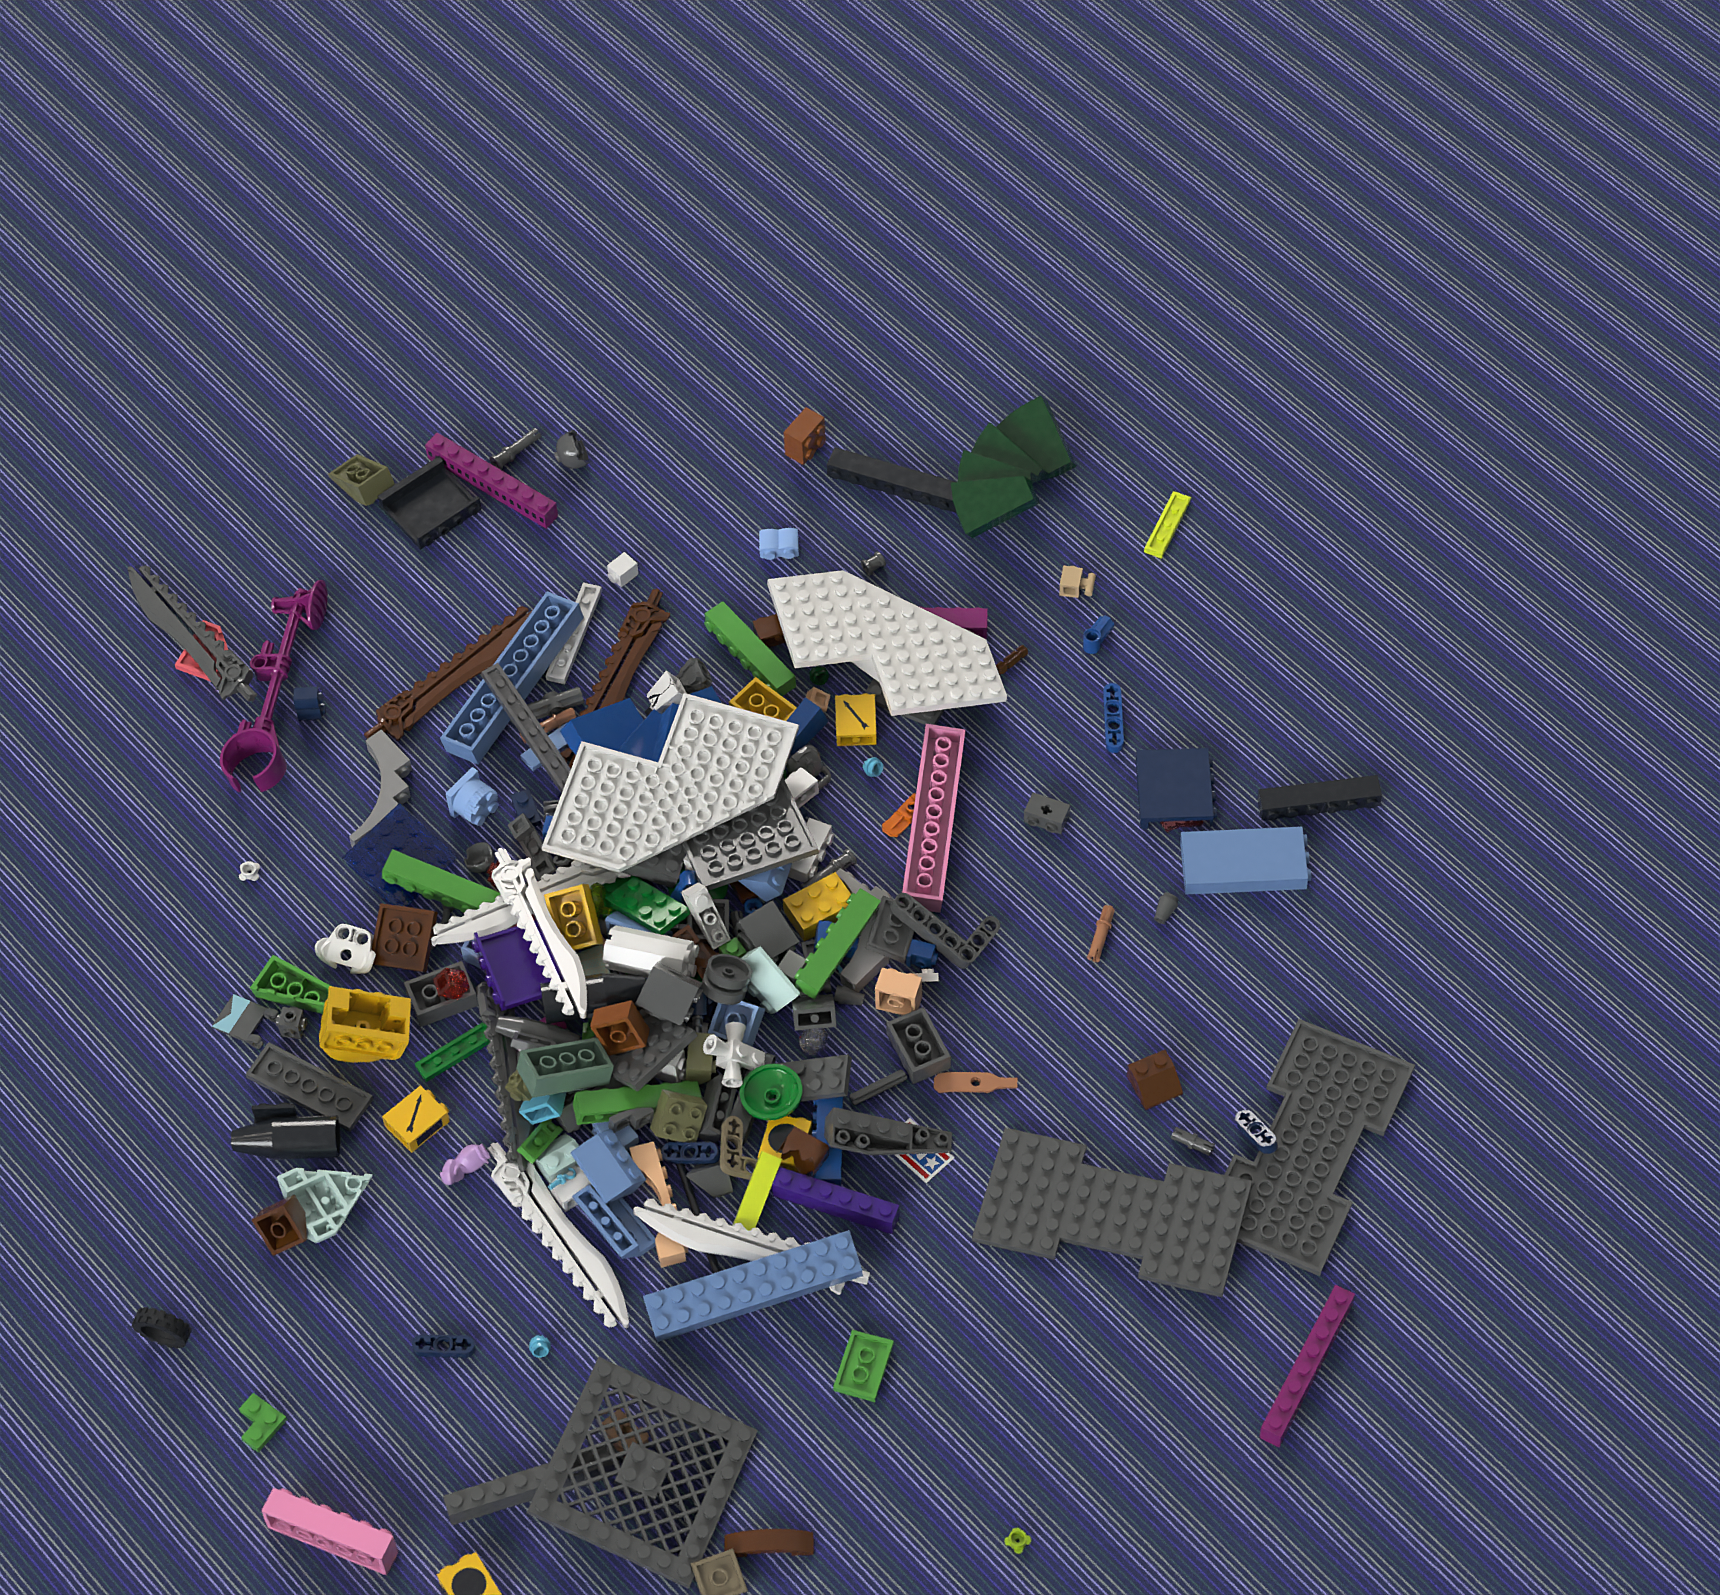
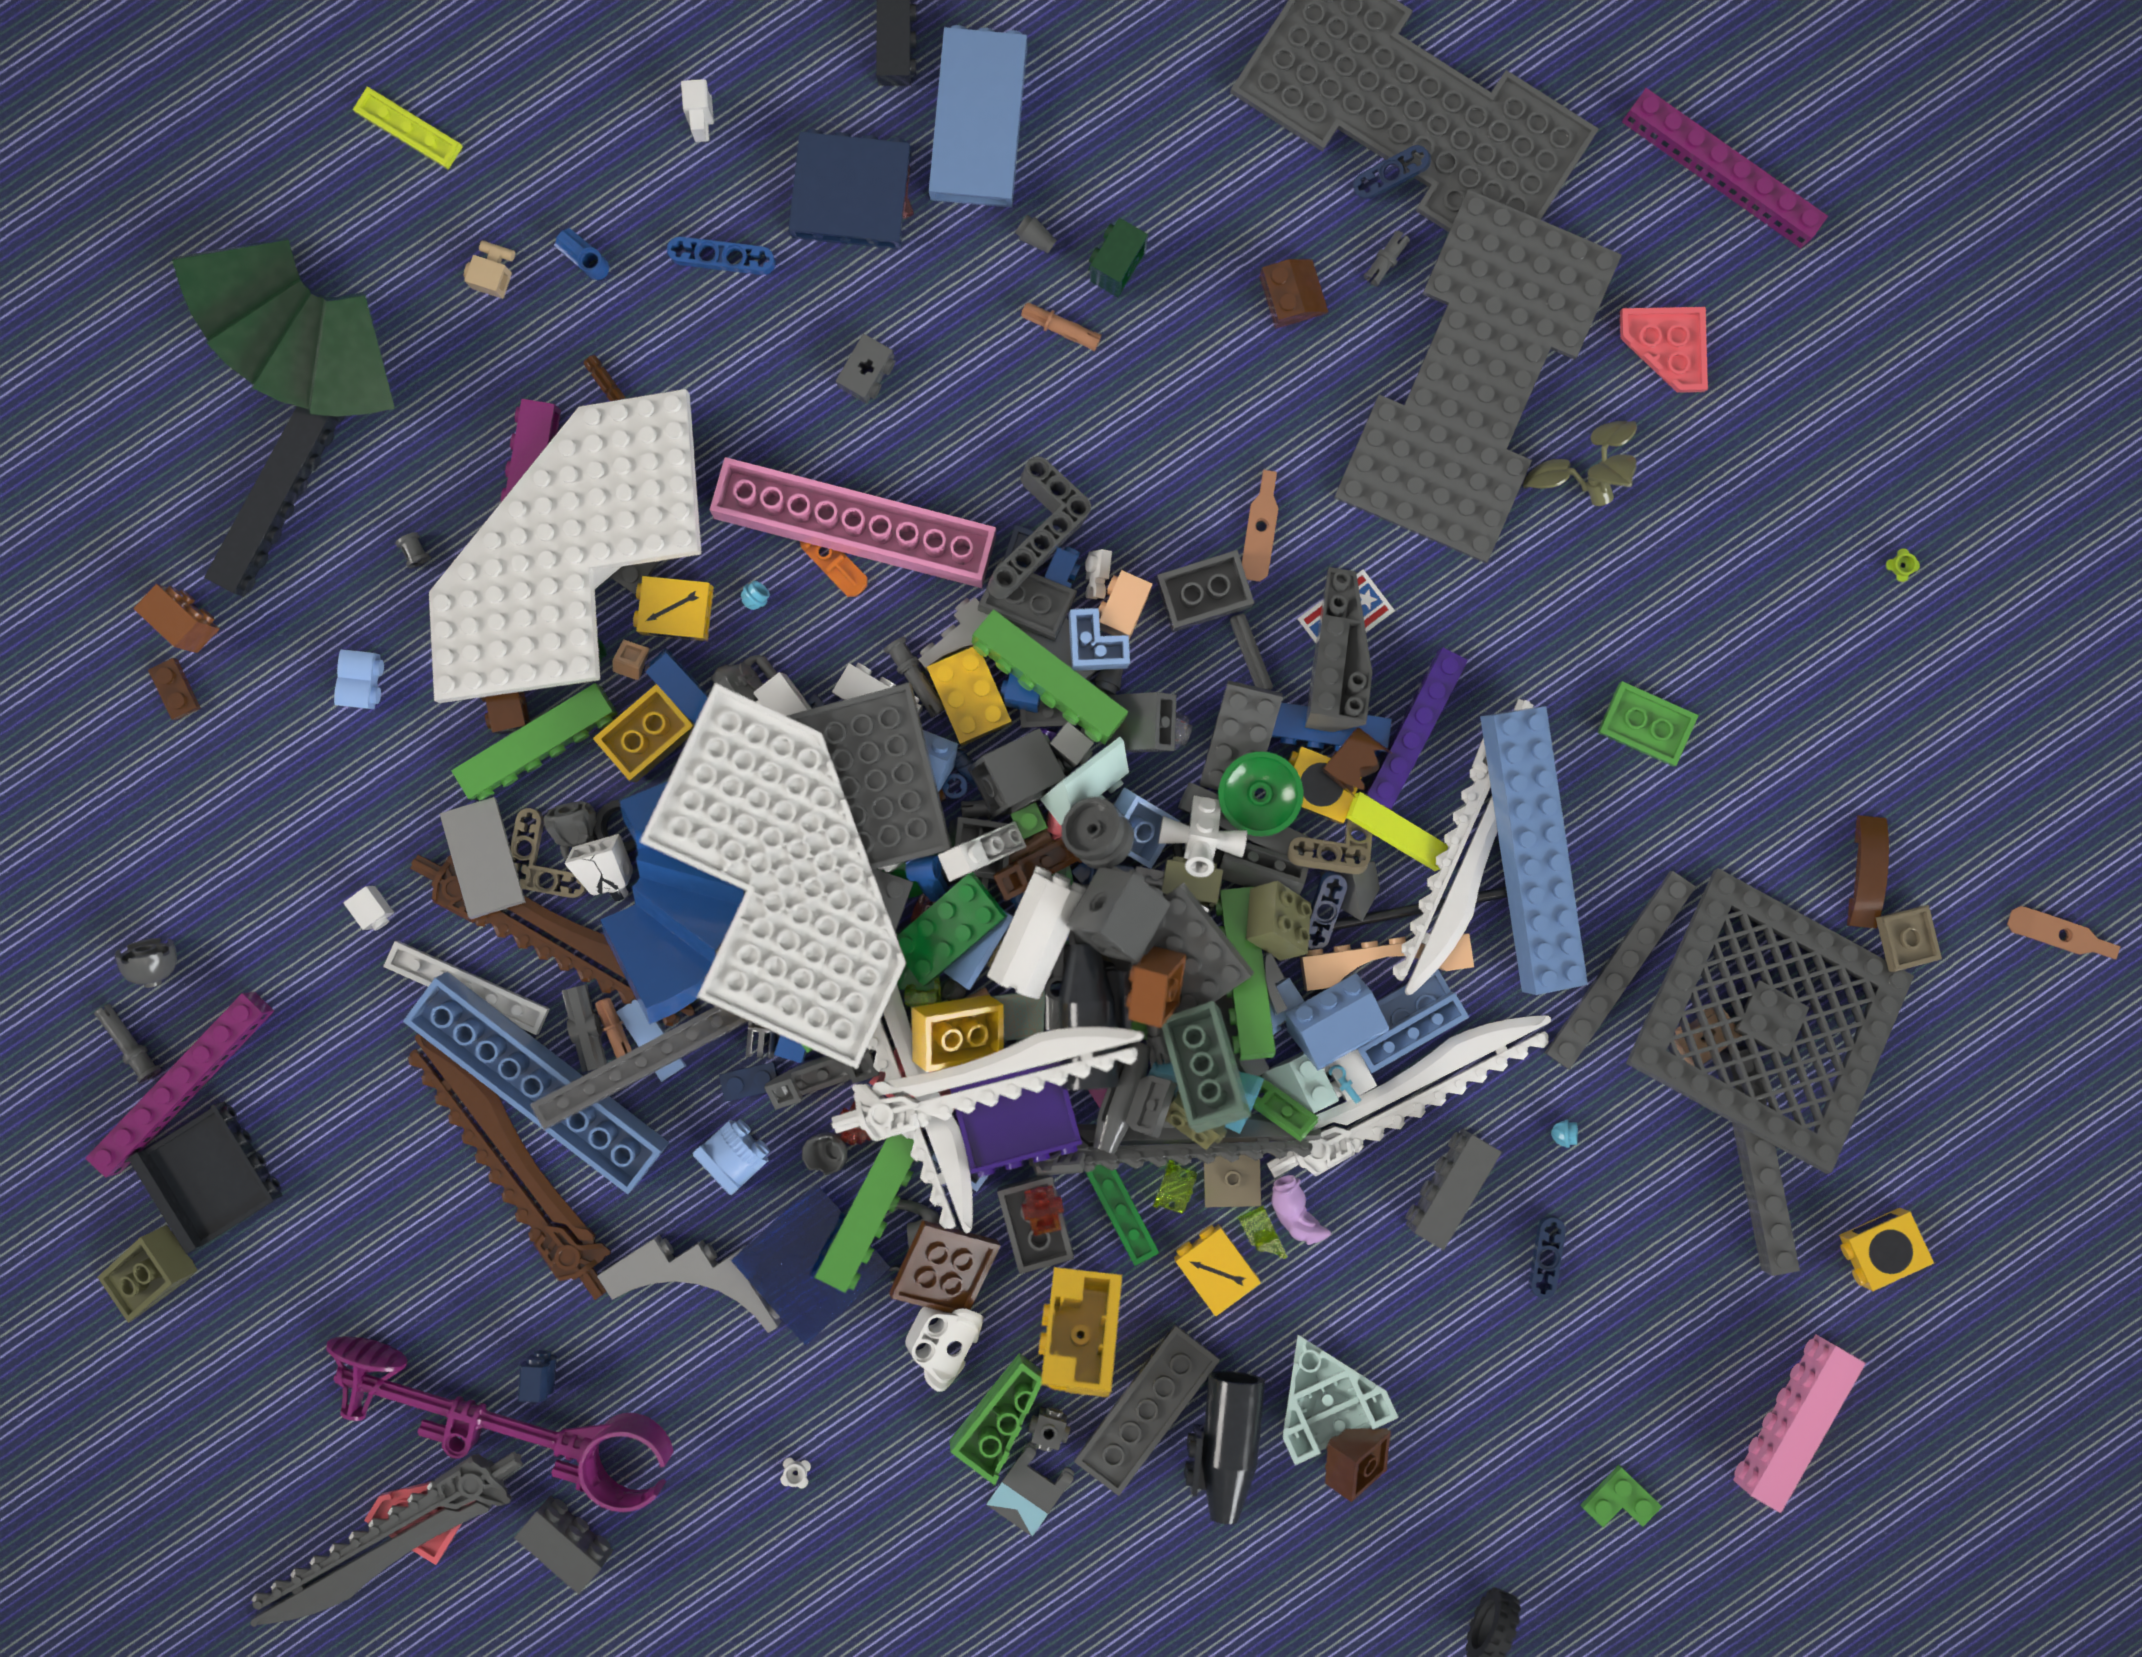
camera: 85 degrees left, 30 degrees up
none -> reddish brown plate [148,658,201,720]
none -> light grey tile [440,797,525,919]
none -> dark tan beam [510,808,587,898]
none -> dark grey brick [514,1495,613,1595]
none -> white piece [681,79,714,142]
none -> light blue brick [1068,608,1130,671]
none -> dark green brick [1088,217,1148,298]
none -> clear neon green piece [1152,1160,1197,1214]
none -> dark tan plate [1203,1155,1261,1207]
none -> clear neon green slope [1238,1206,1288,1259]
none -> dark grey brick [1405,1129,1502,1251]
none -> olive plant [1523,421,1637,506]
none -> dark grey plate [1544,871,1696,1070]
none -> coral plate [1620,307,1708,392]

